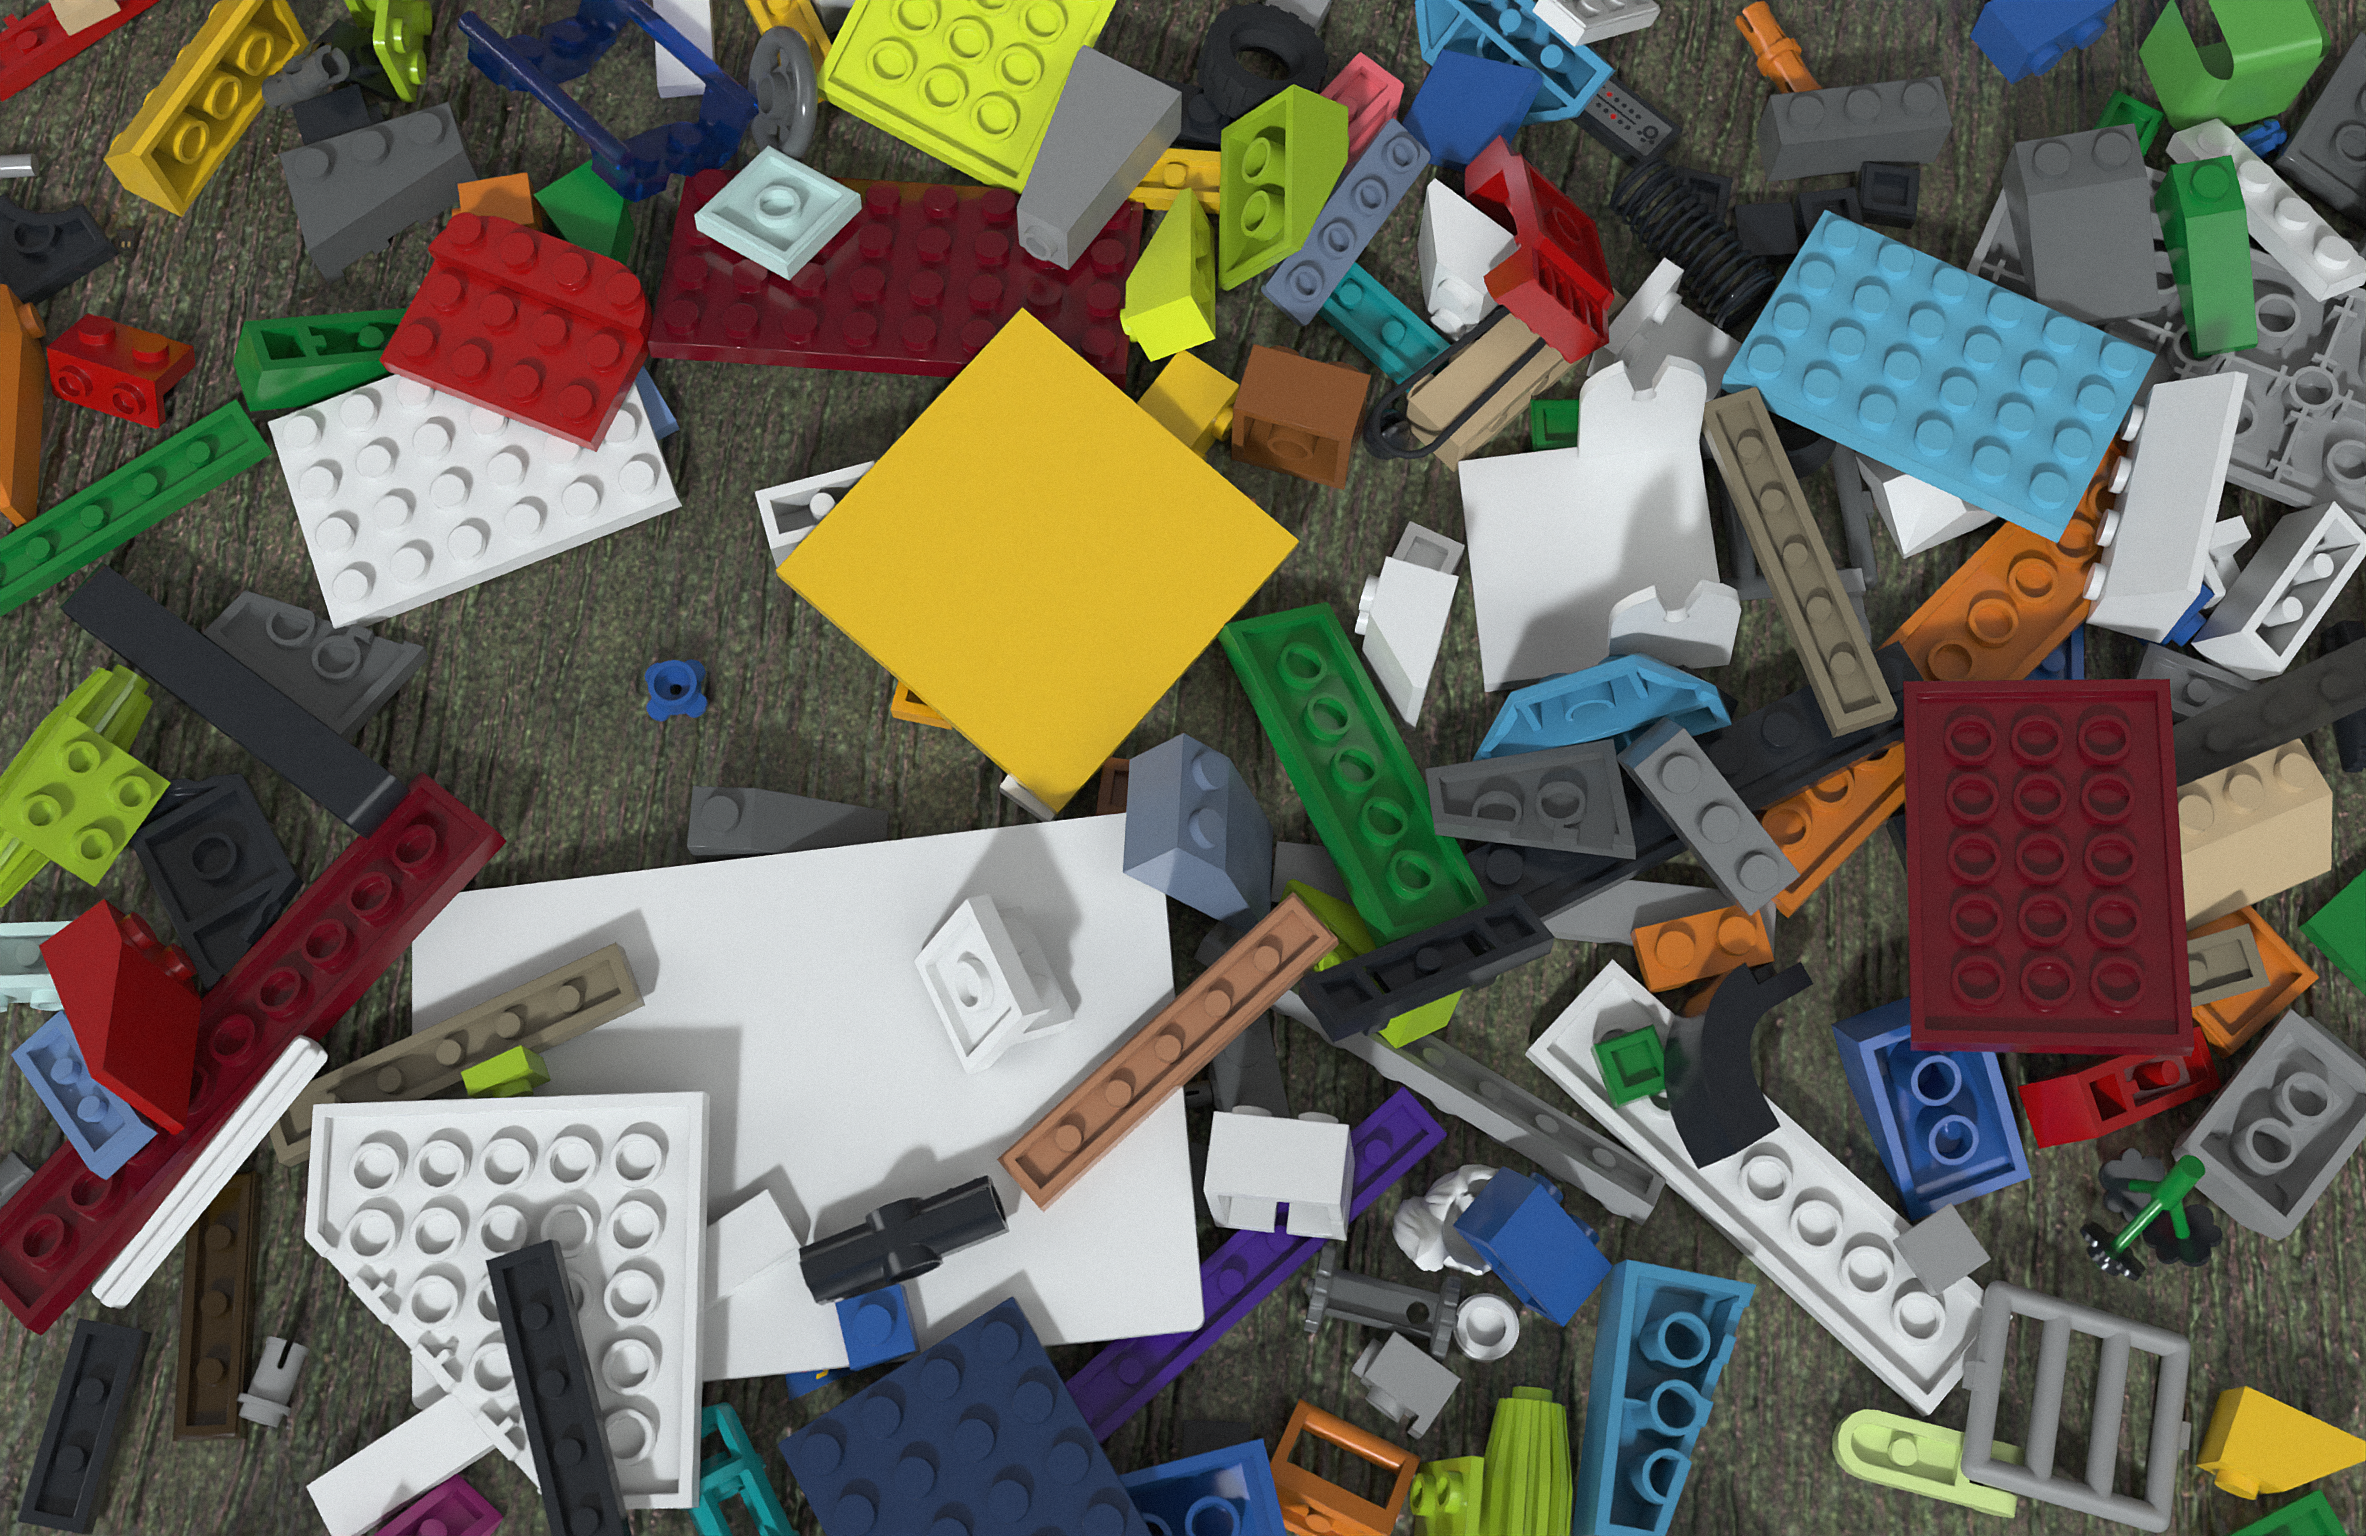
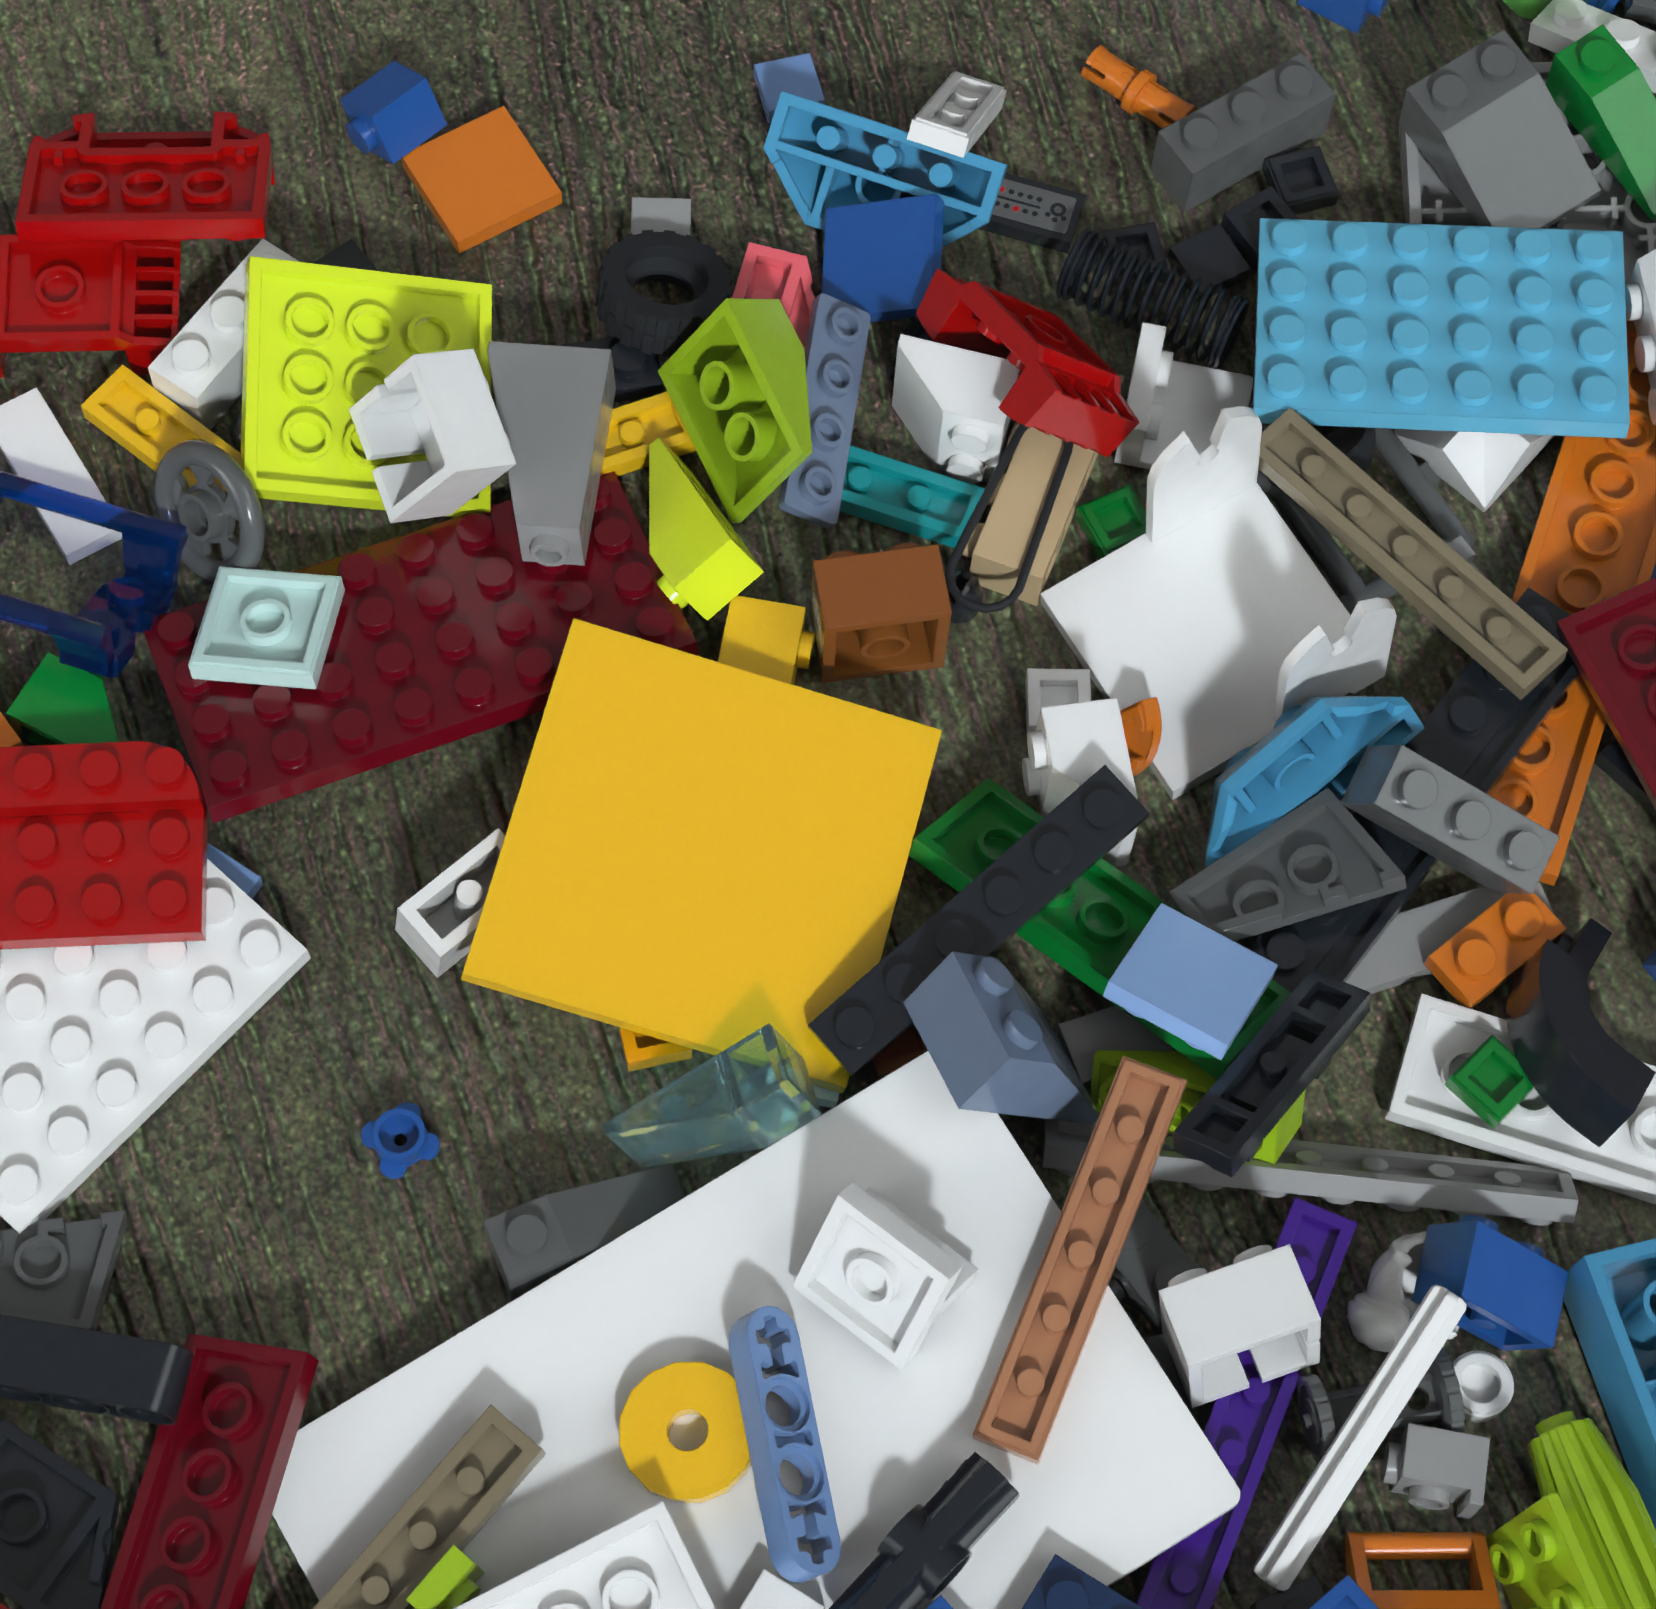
camera: 30 degrees left, 5 degrees down
green tile [2092,89,2166,157] -> none
none -> white piece [349,349,517,523]
none -> clear light blue slope [603,1023,822,1168]
none -> yellow tile [619,1362,751,1503]
none -> medium blue beam [728,1306,841,1583]
none -> black plate [808,765,1149,1078]
none -> light blue tile [1103,903,1278,1060]
none -> orange tile [1120,697,1162,776]
none -> white axle [1253,1284,1467,1591]

